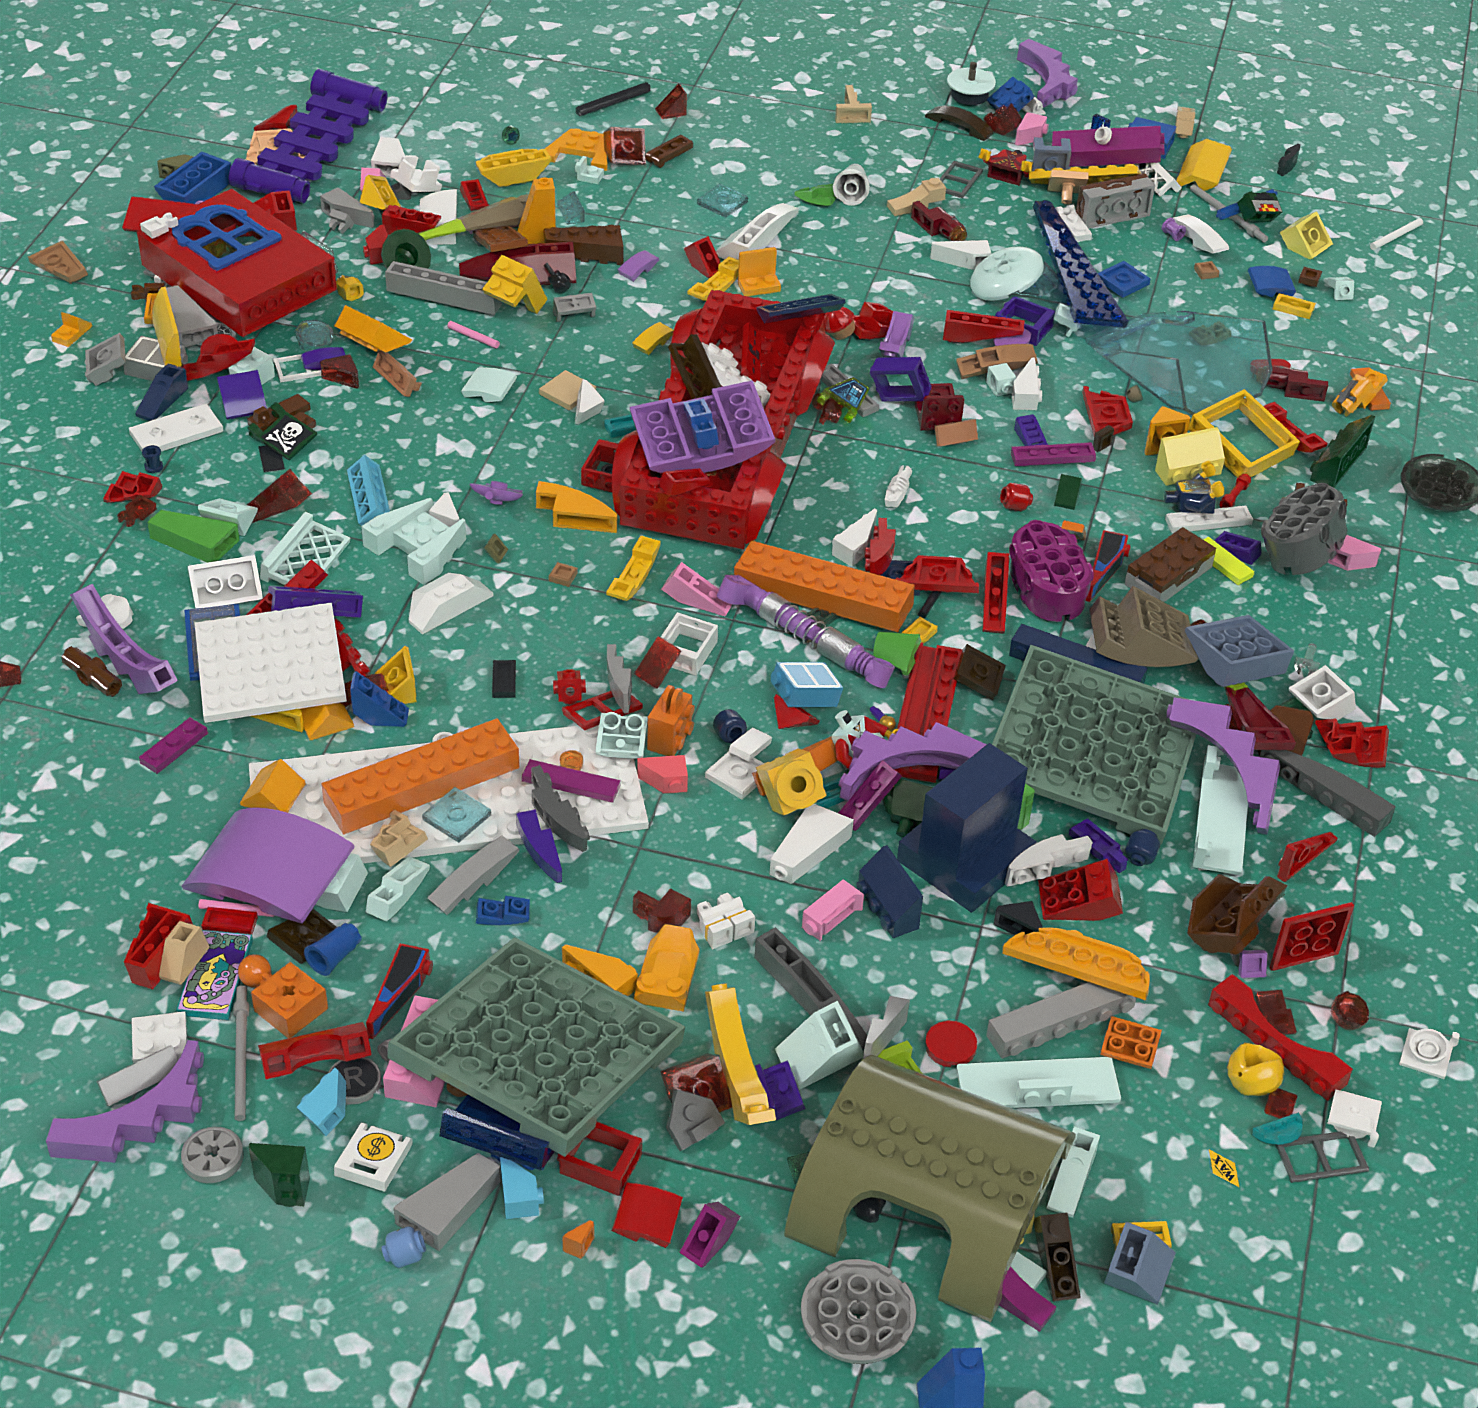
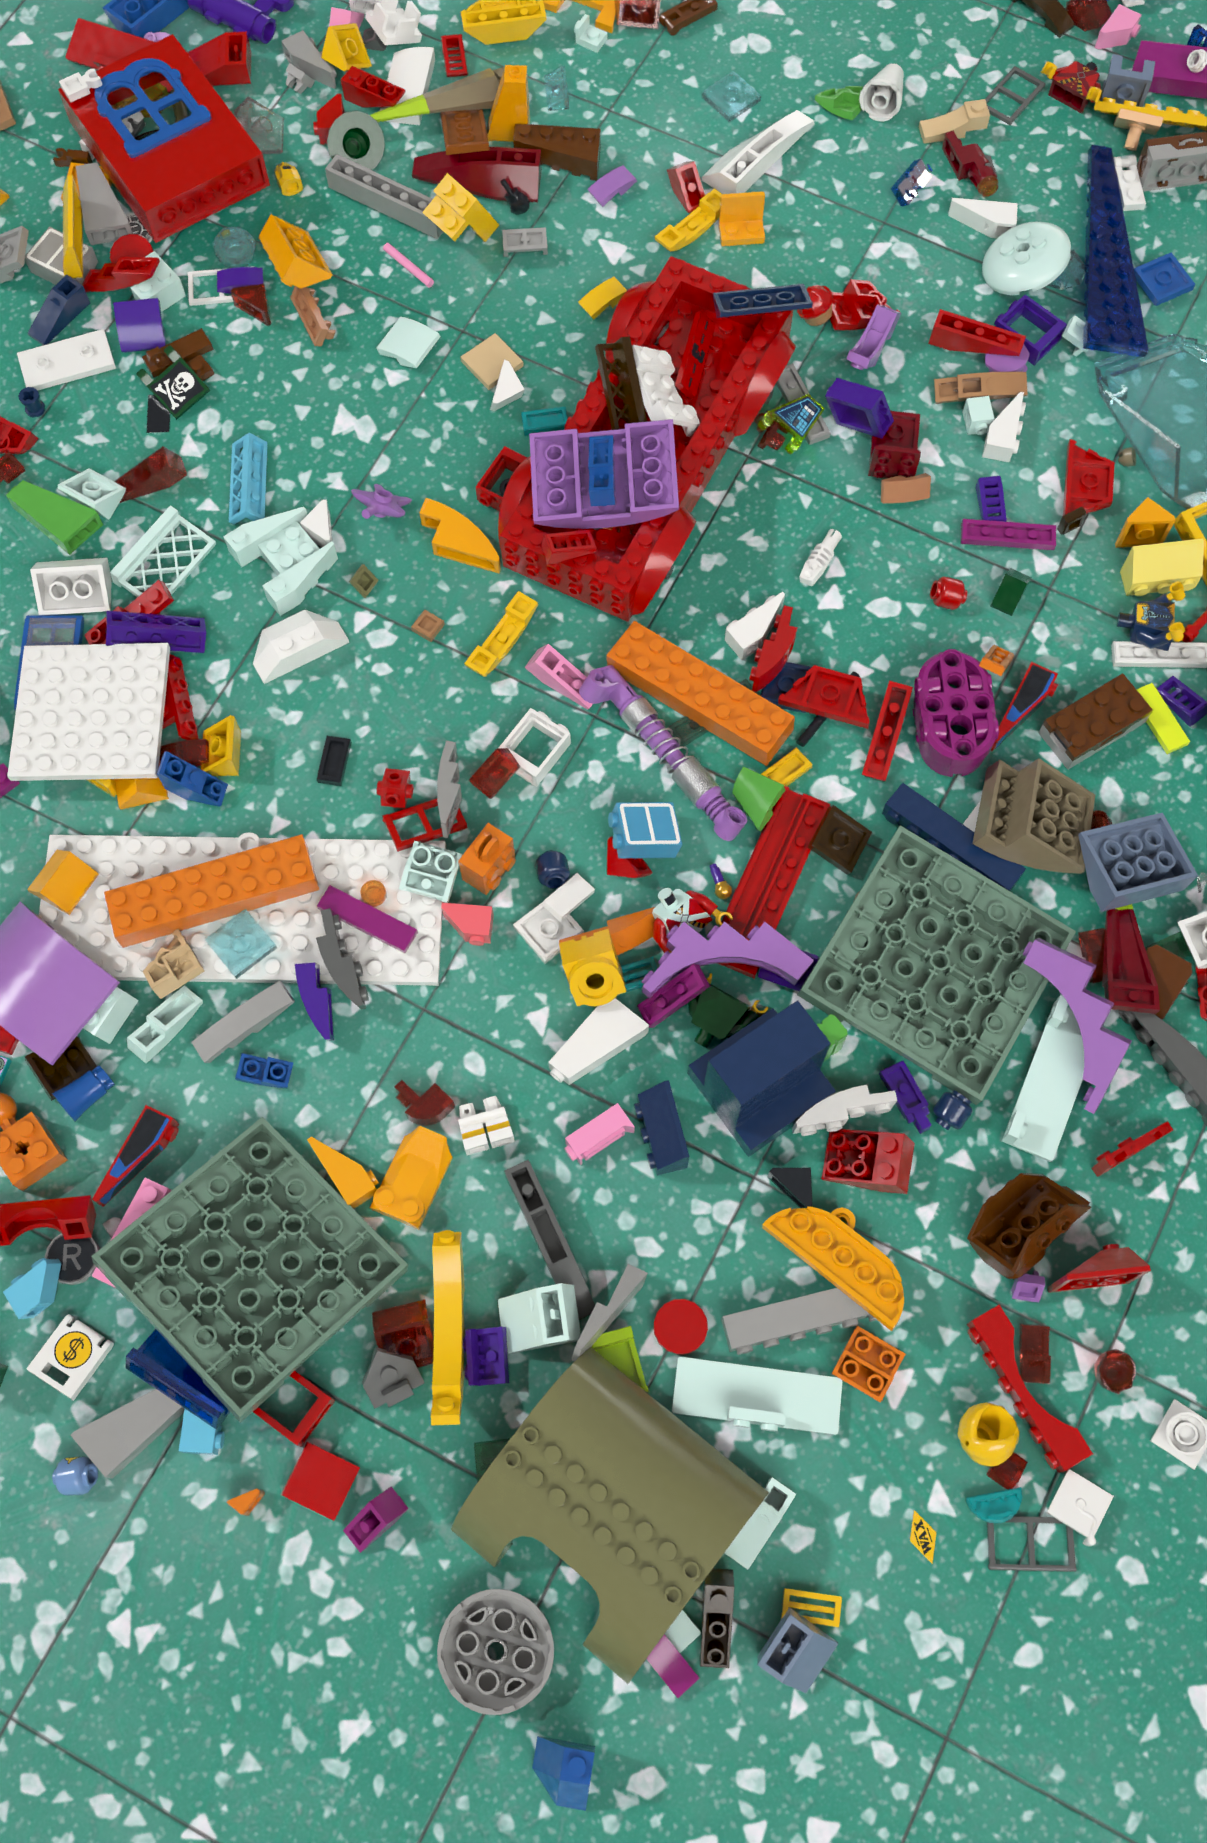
camera: 15 degrees right, 25 degrees up
none -> clear blue piece [891,159,932,207]

